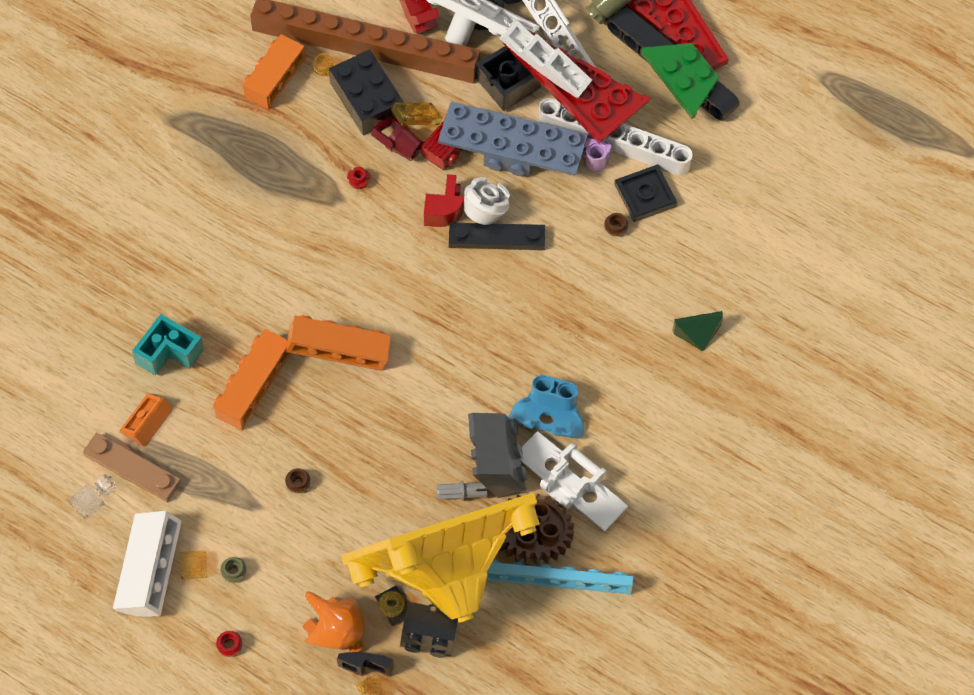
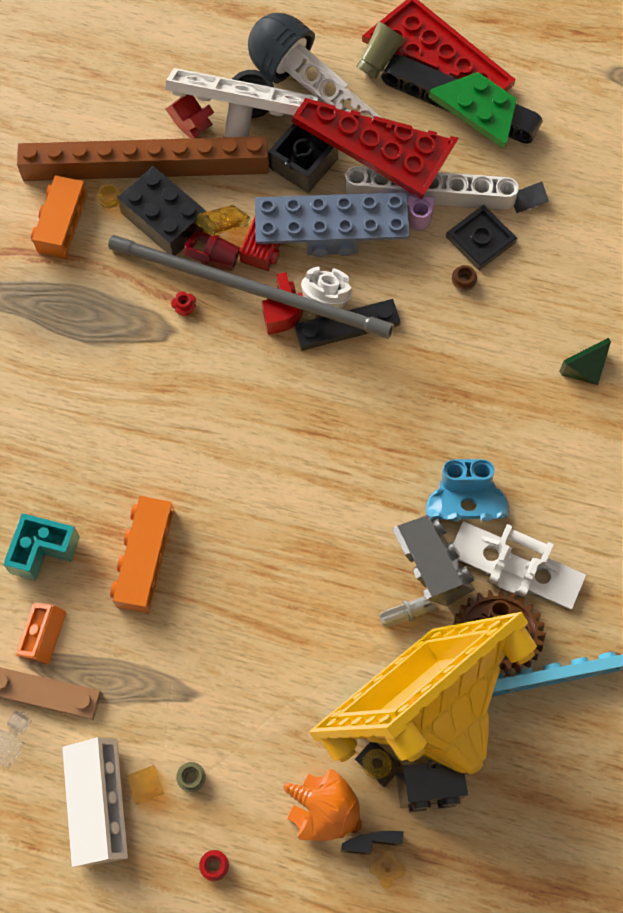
camera: 15 degrees left, 5 degrees up
reddish brown plate [285,468,311,493] -> none
orange brick [286,315,391,371] -> none
white slope [499,20,592,98] -> none
none -> dark grey piece [108,235,394,339]
none -> black piece [514,181,549,213]

